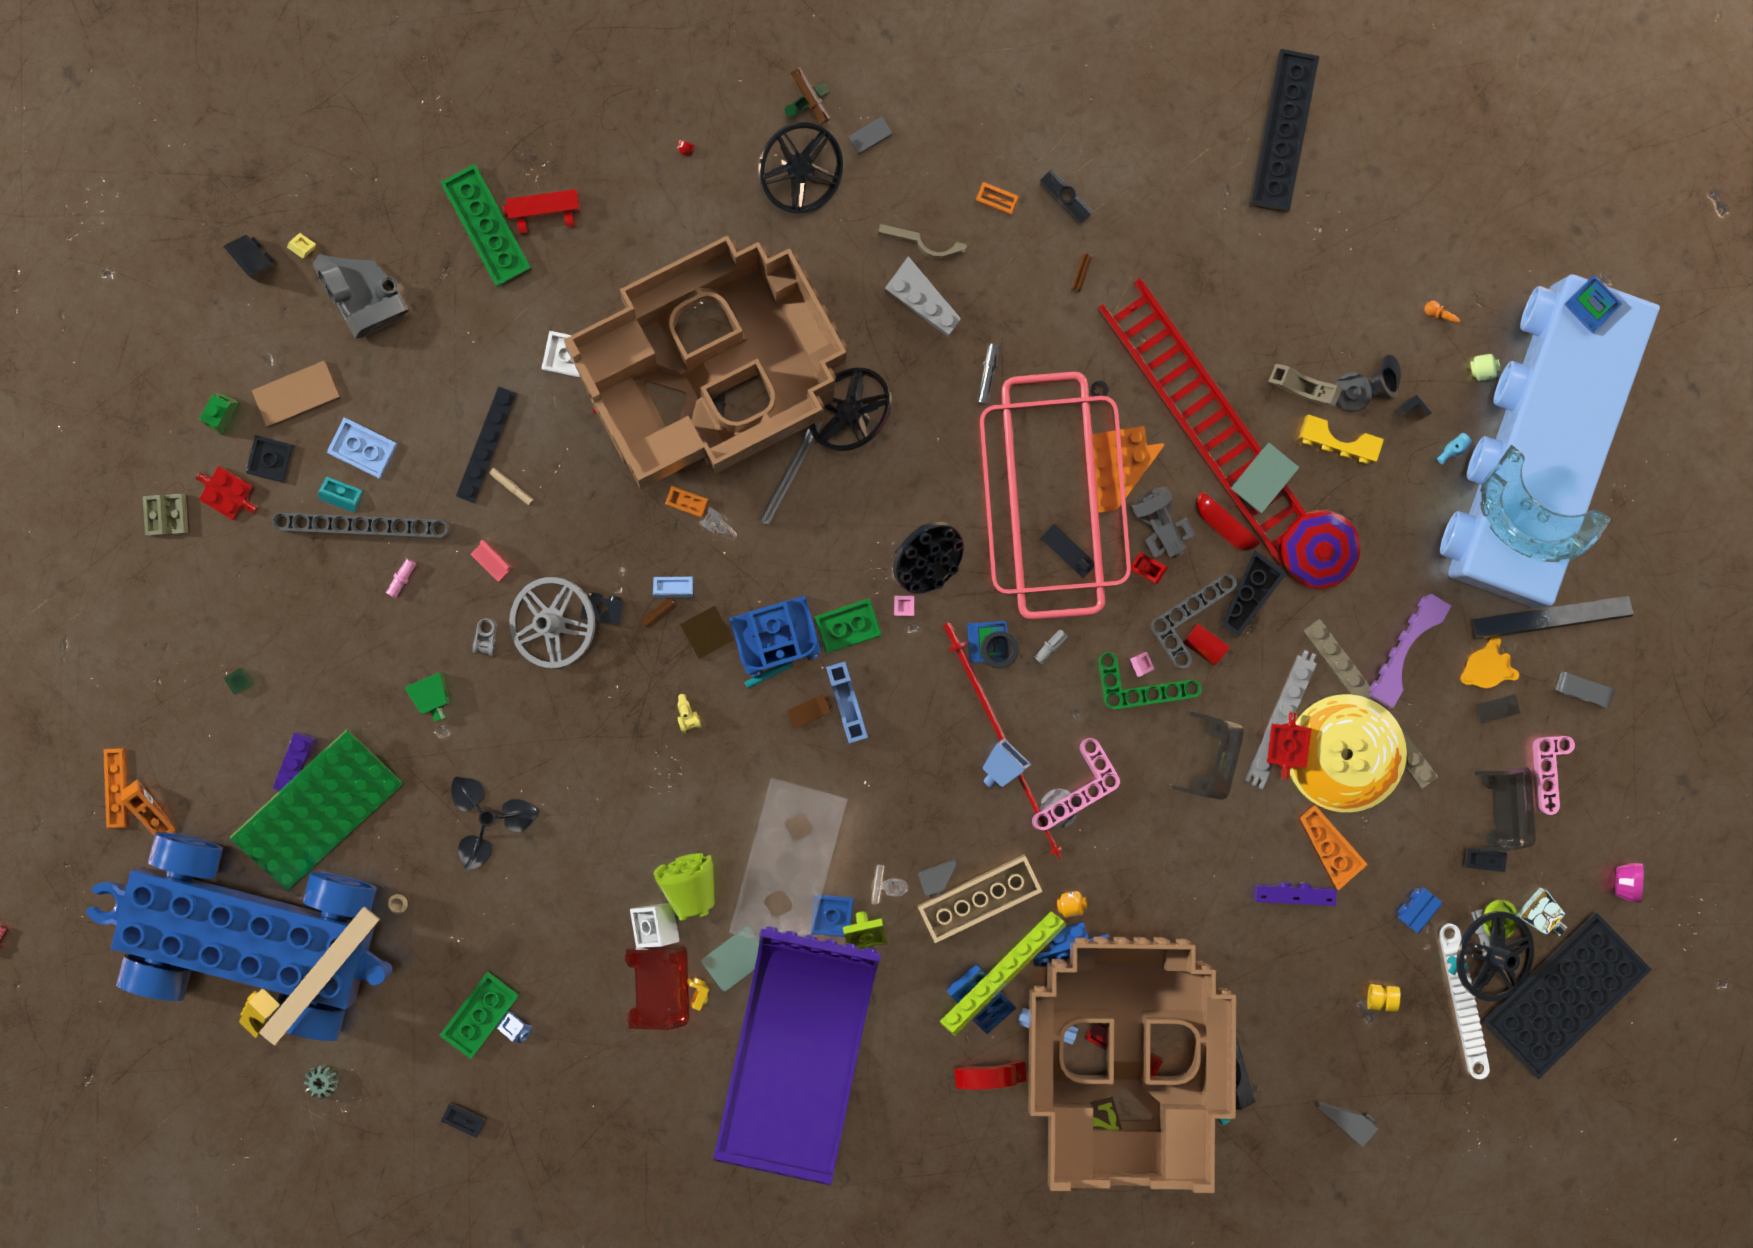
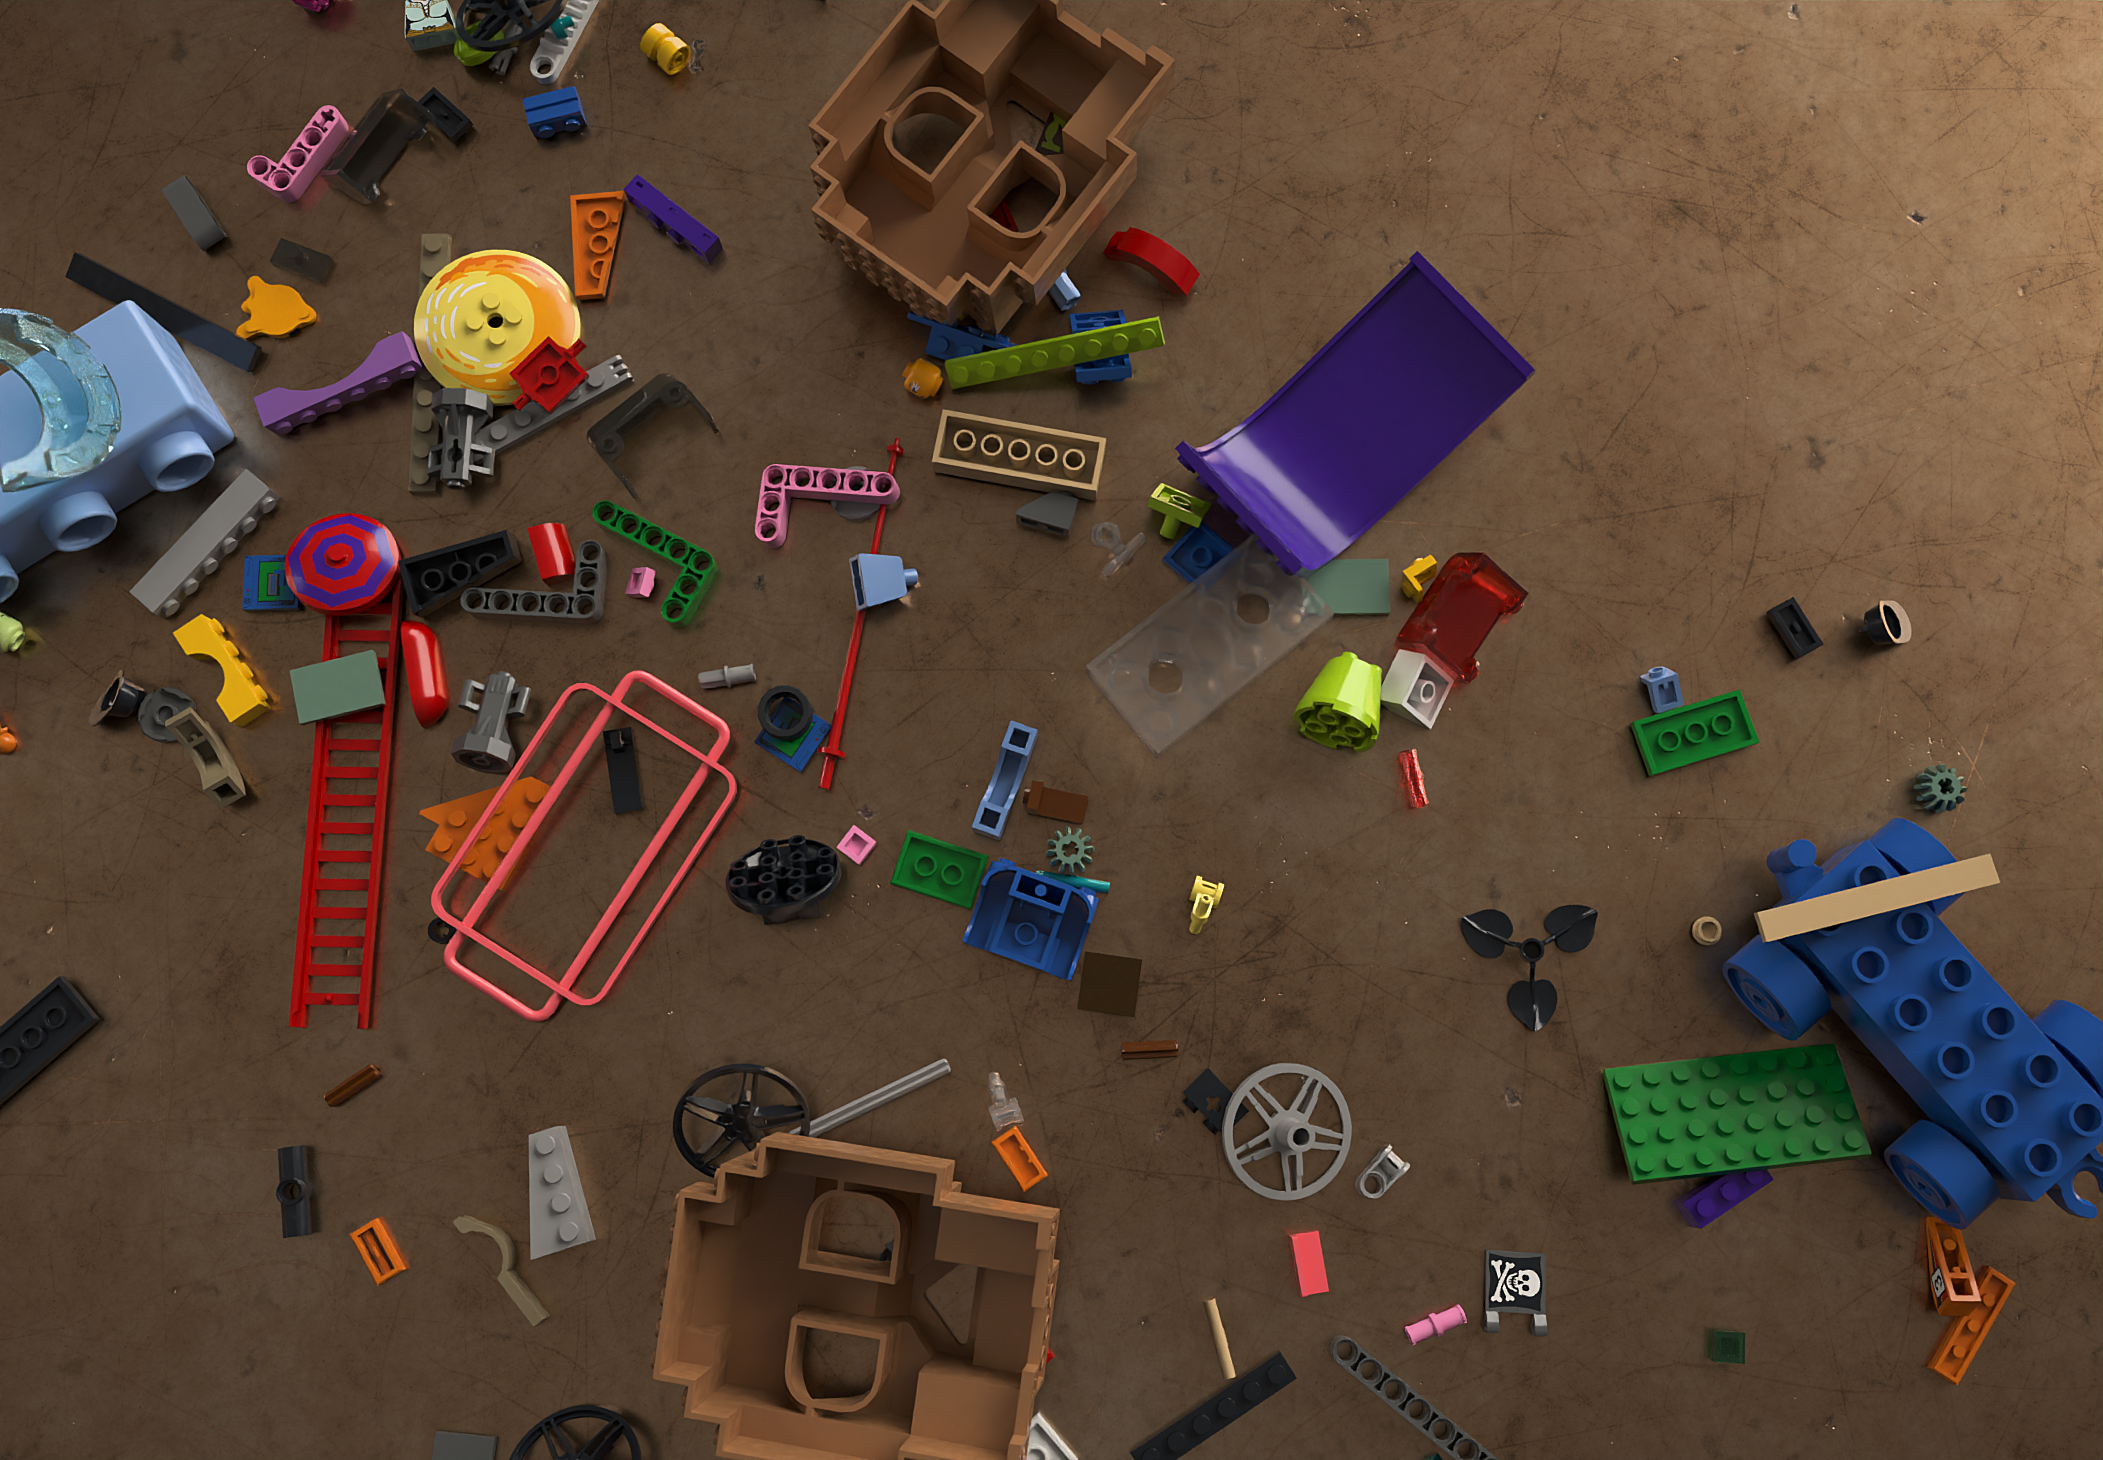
camera: 140 degrees left, 10 degrees down
yellow arch [239,988,280,1038] -> none
green torso [404,673,450,722] -> none
light blue tile [653,577,693,598] -> none
dark grey pin [977,344,1001,404] -> none
red slope [1131,552,1168,585] -> none
black panel [1394,395,1432,419] -> none
medium azure piece [1437,433,1472,464] -> none
none -> light grey brick [129,469,280,619]
none -> tile [242,555,302,612]
none -> dark grey piece [427,388,495,490]
none -> sand green gear [1046,826,1094,876]
none -> clear red pin [1398,749,1430,808]
none -> flag [1483,1250,1547,1337]
none -> black piece [1859,600,1911,645]

